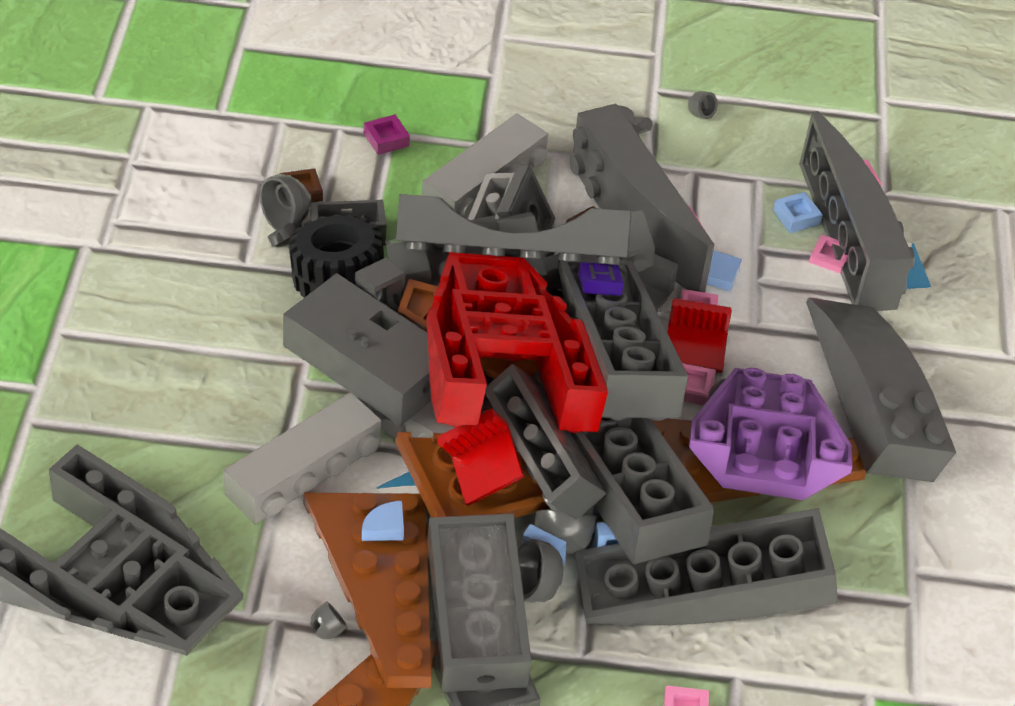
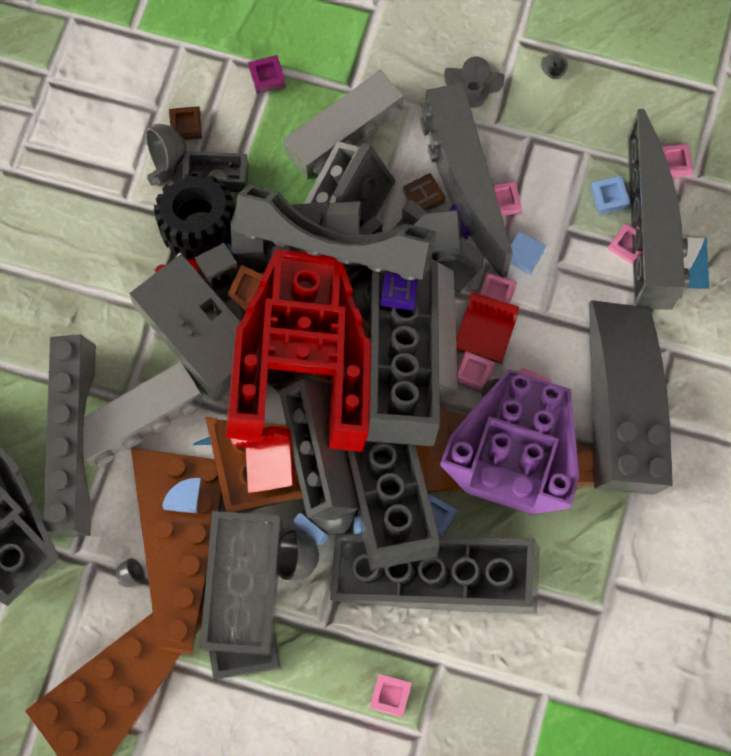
camera: 15 degrees right, 25 degrees up
none -> dark grey arch [44,334,96,538]

